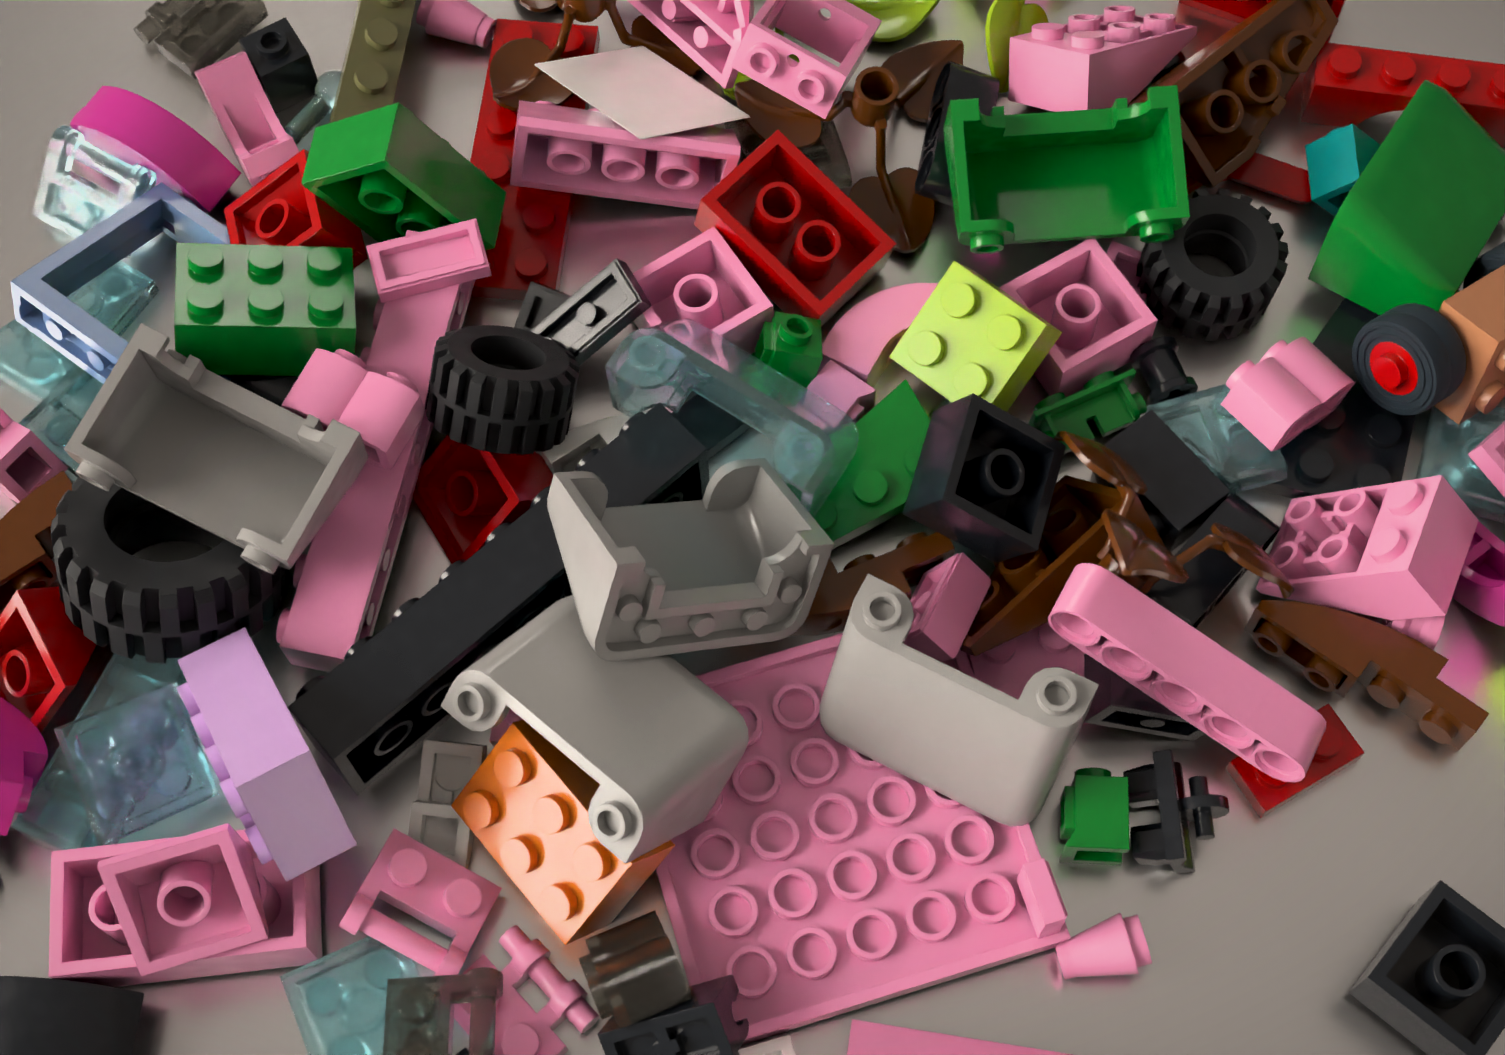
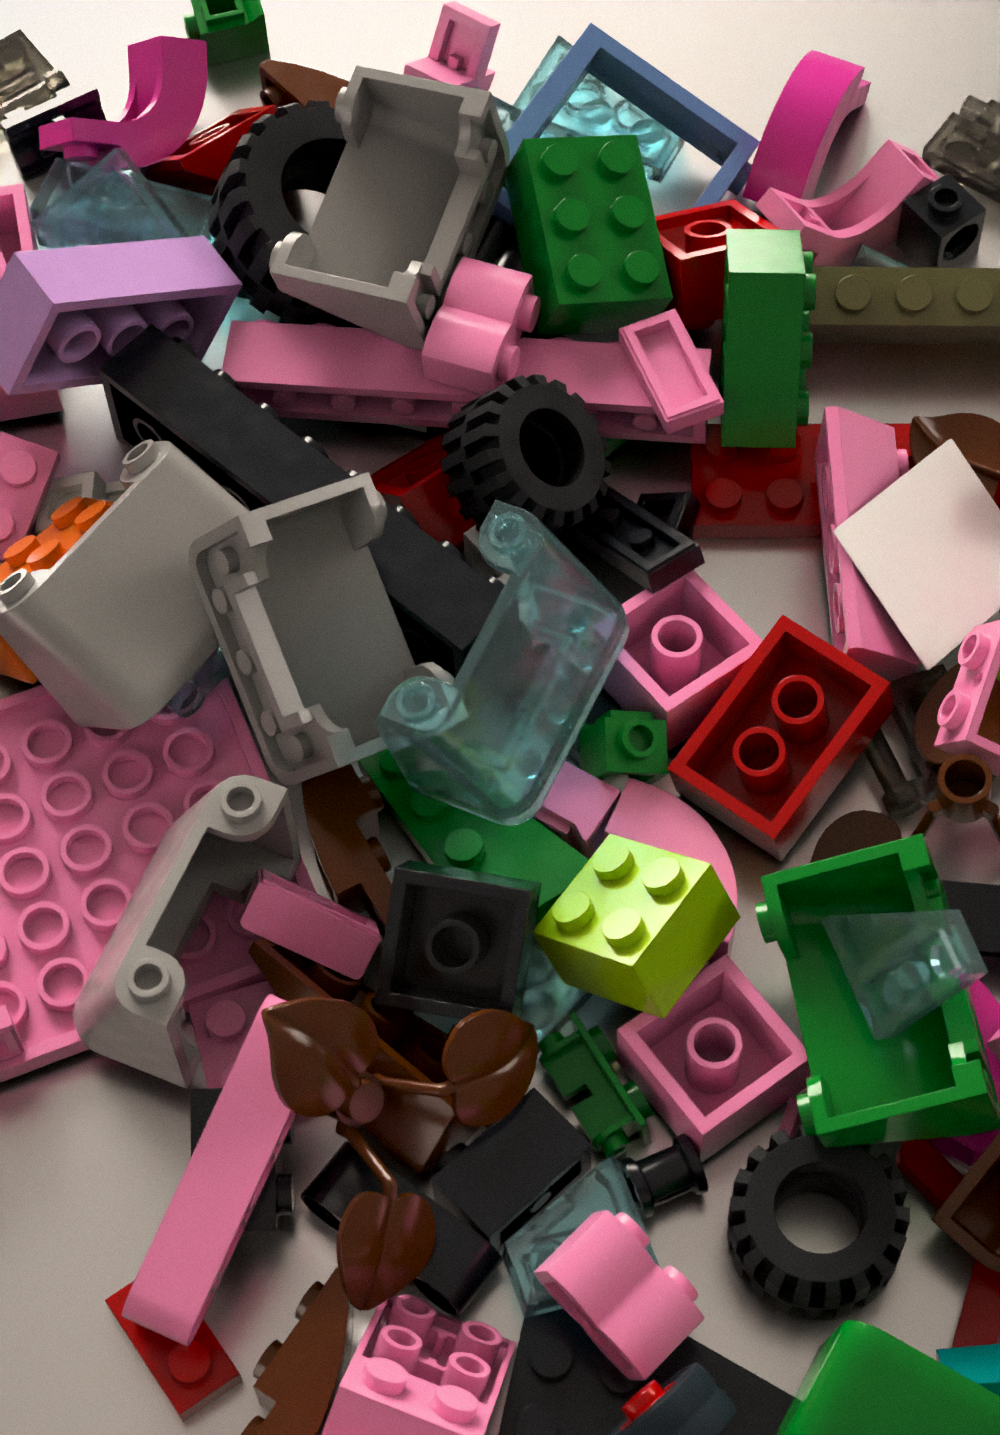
camera: 85 degrees right, 5 degrees down
clear light blue plate [32,125,157,259] -> none
green window [1059,767,1130,865] -> none
black hips [1123,749,1229,874] -> none
none -> clear light blue wing [822,909,989,1040]

